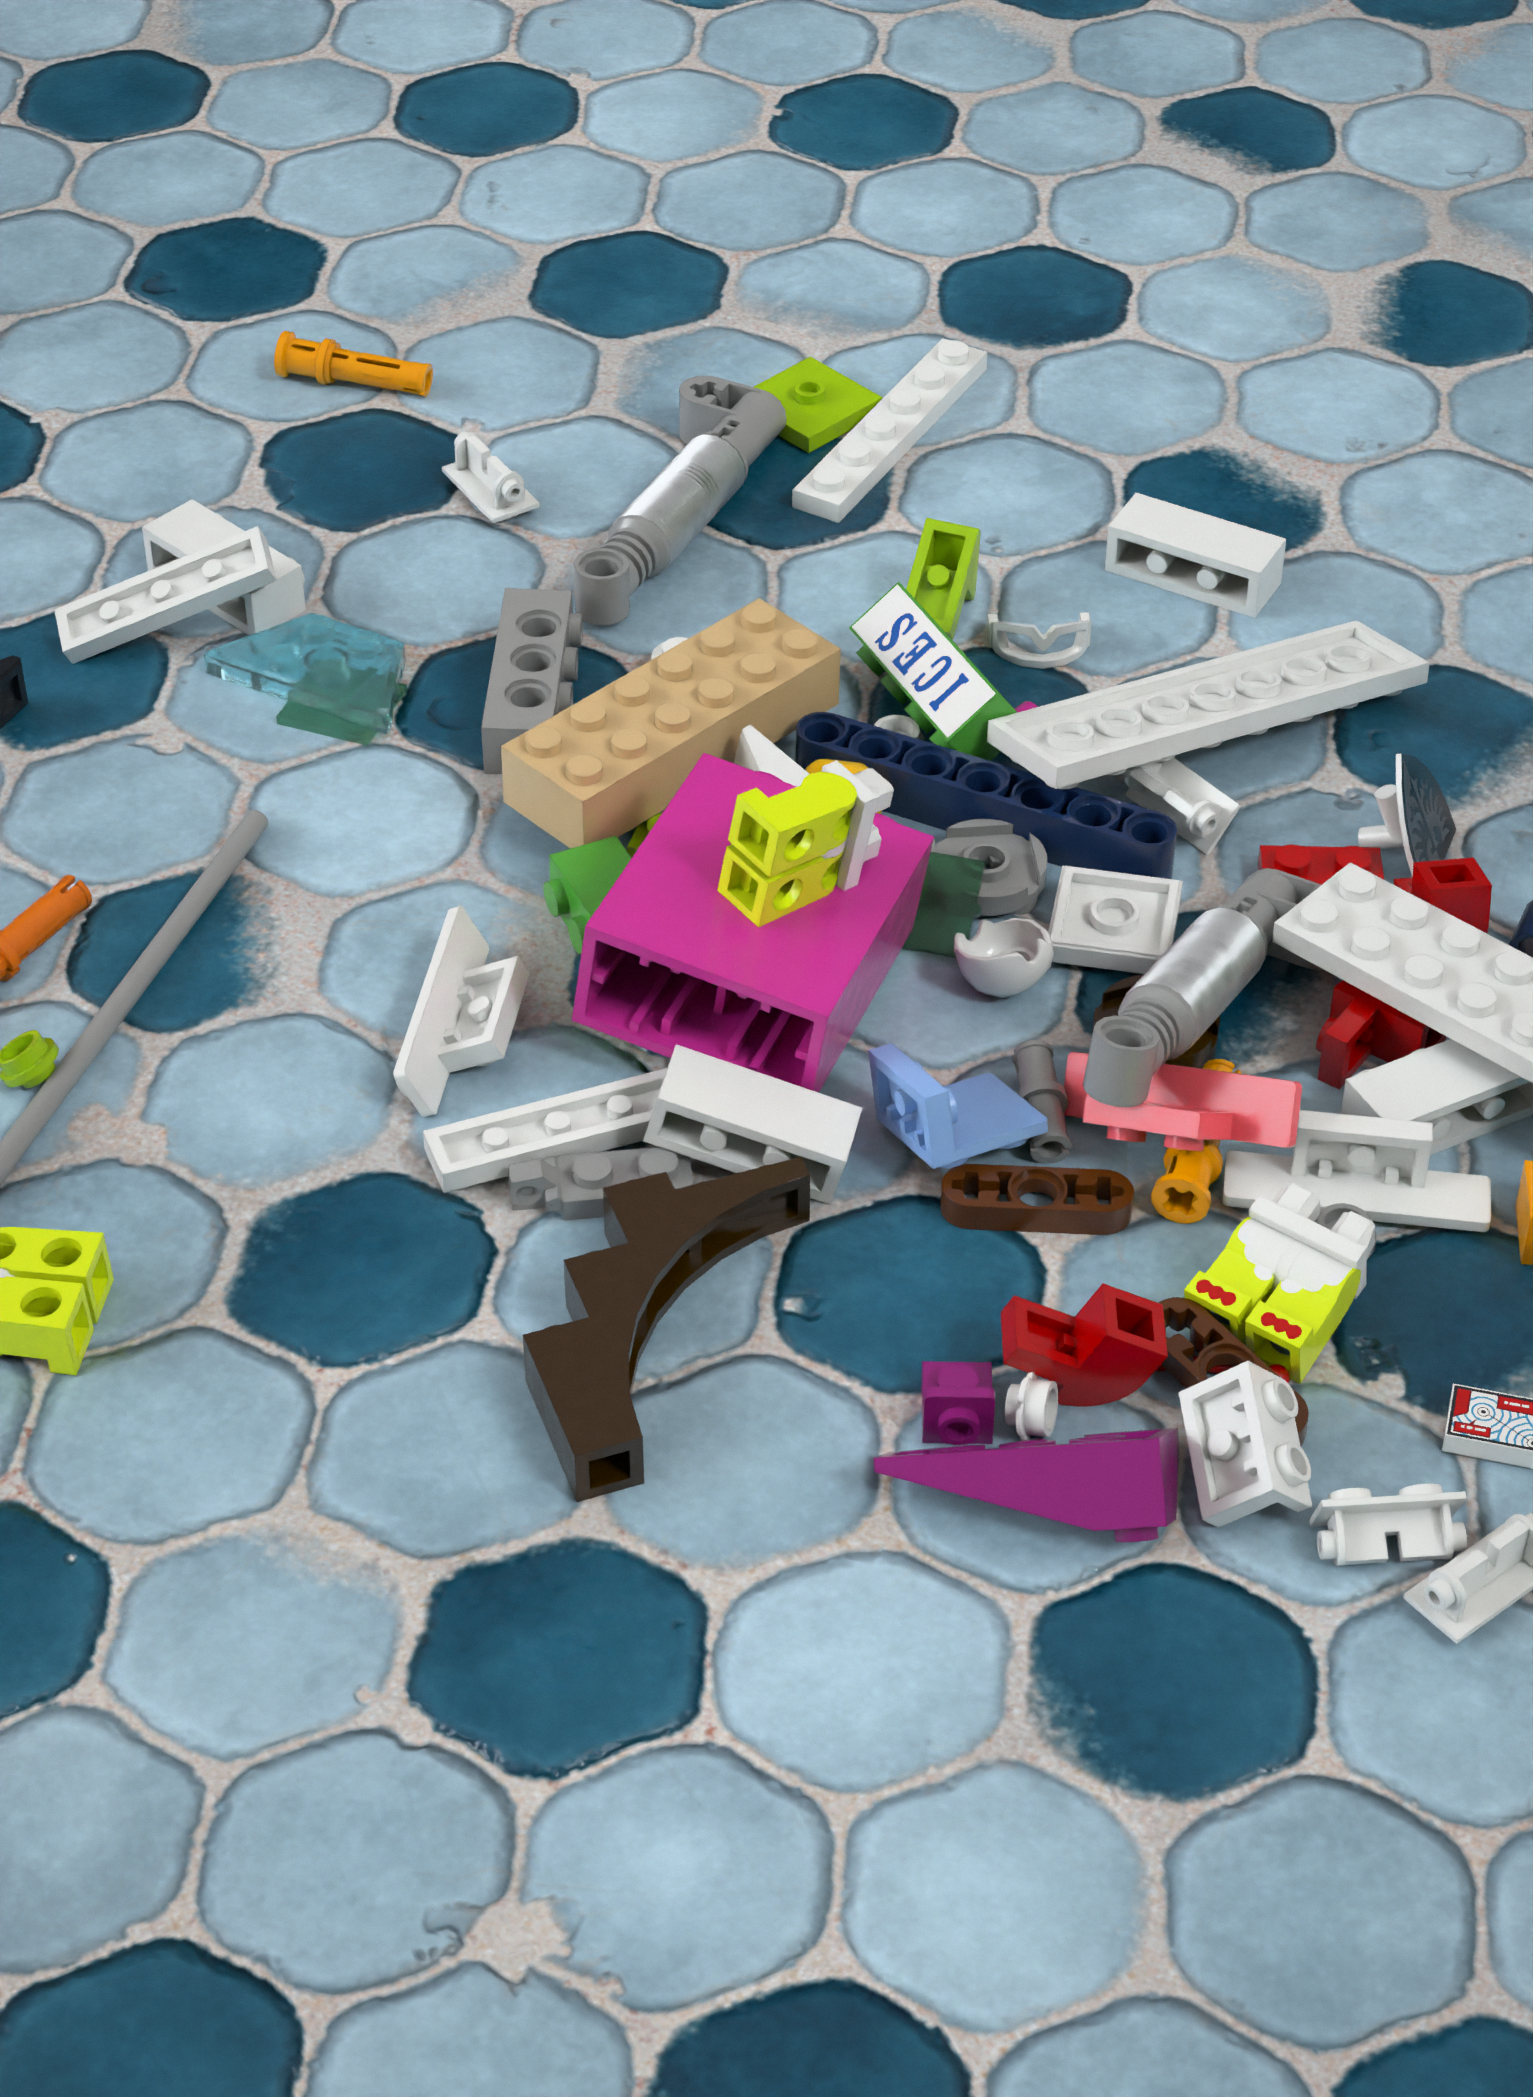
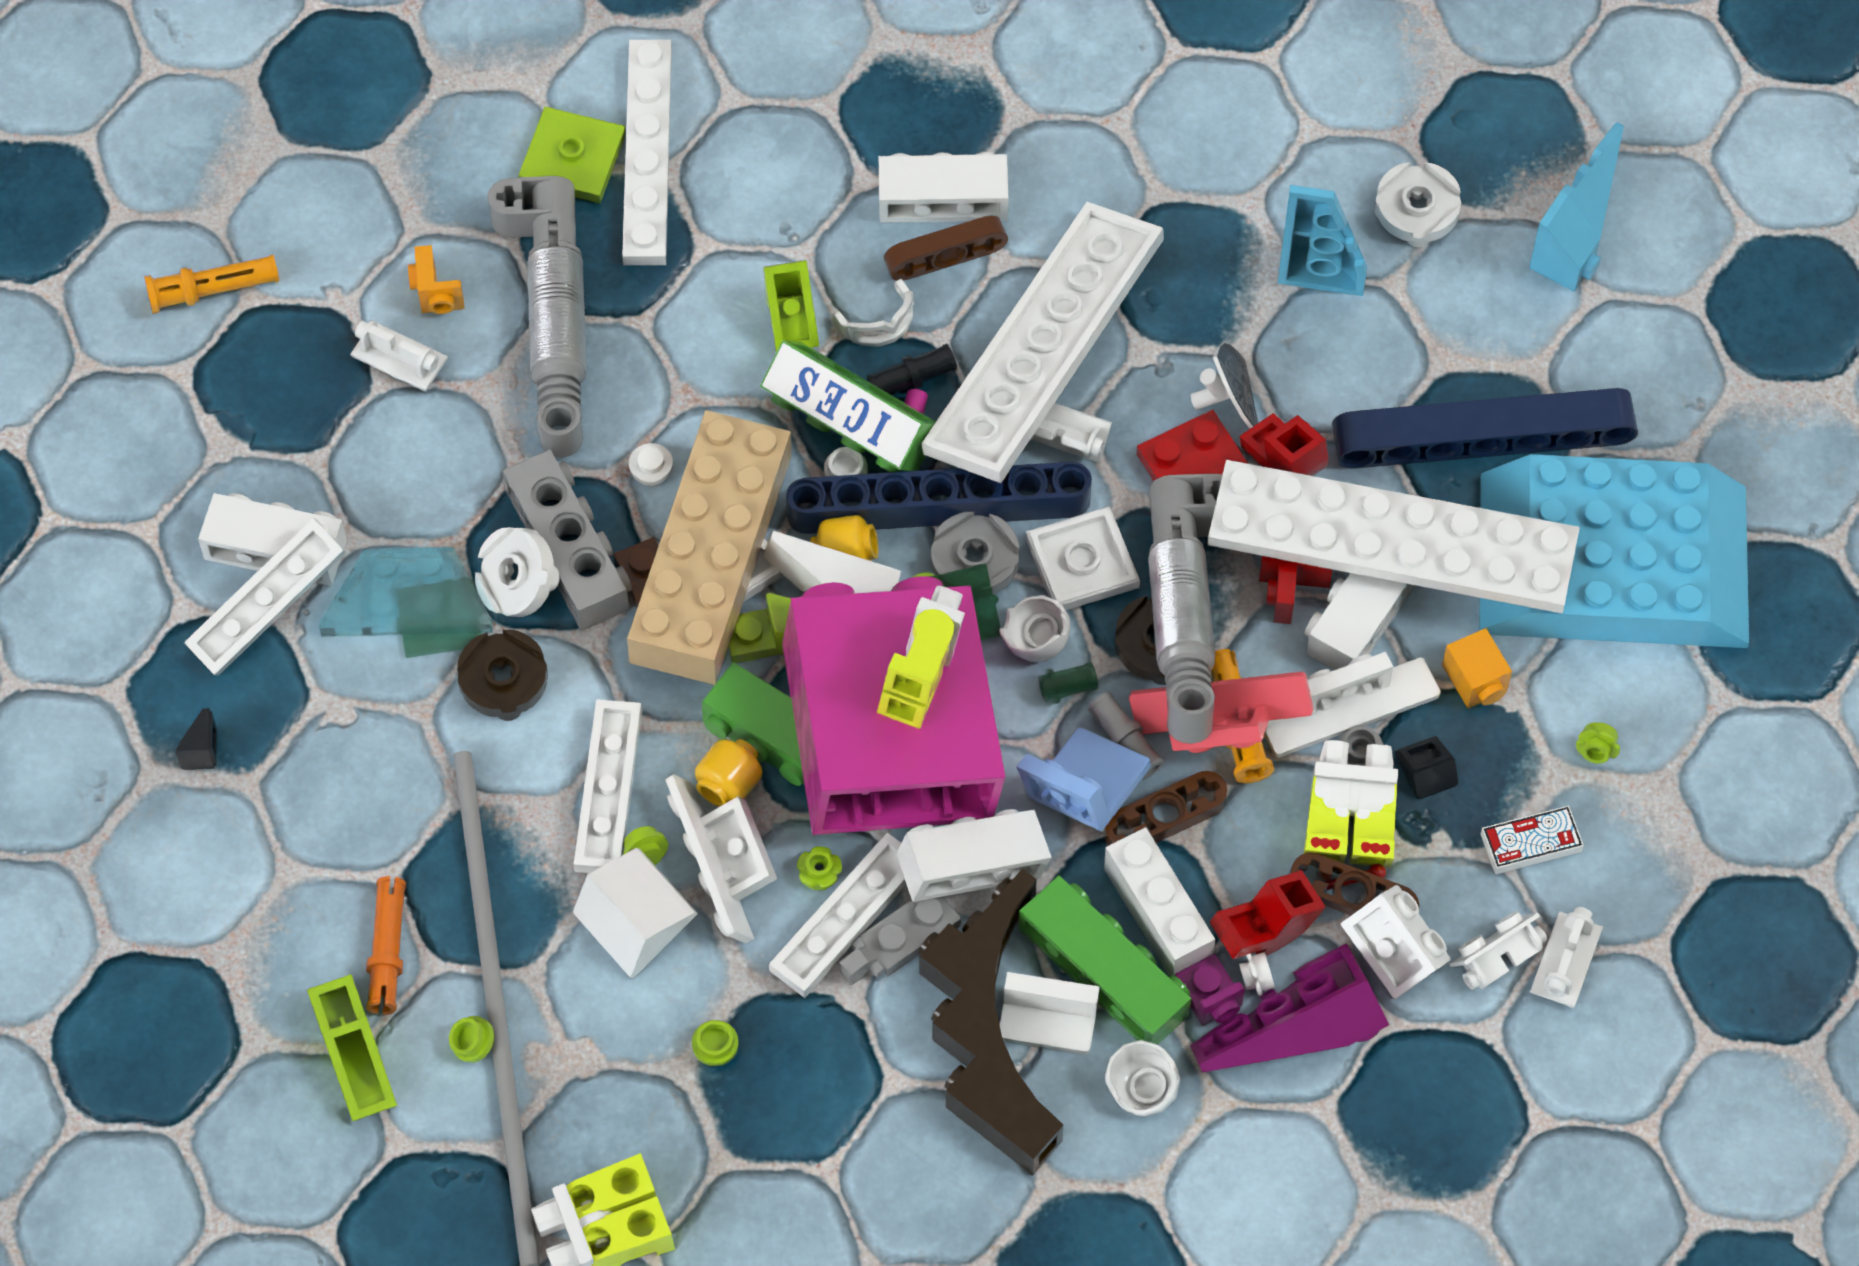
camera: 30 degrees left, 20 degrees up
none -> light orange bracket [408,245,465,314]
none -> dark brown plate [457,630,548,721]
none -> white plate [475,527,559,617]
none -> white slope [573,848,698,979]
none -> white plate [574,699,642,873]
none -> lime plate [623,826,668,865]
none -> lime plate [692,1020,739,1066]
none -> yellow head [694,739,762,807]
none -> lime plate [797,846,842,891]
none -> black pin [866,343,957,395]
none -> reddish brown beam [884,215,1008,281]
none -> white panel [1000,972,1100,1055]
none -> bright green brick [1018,875,1192,1045]
none -> clear green pin [1038,662,1098,704]
none -> white brick [1104,827,1215,976]
none -> white hair [1105,1040,1180,1117]
none -> black slope [1395,736,1458,799]

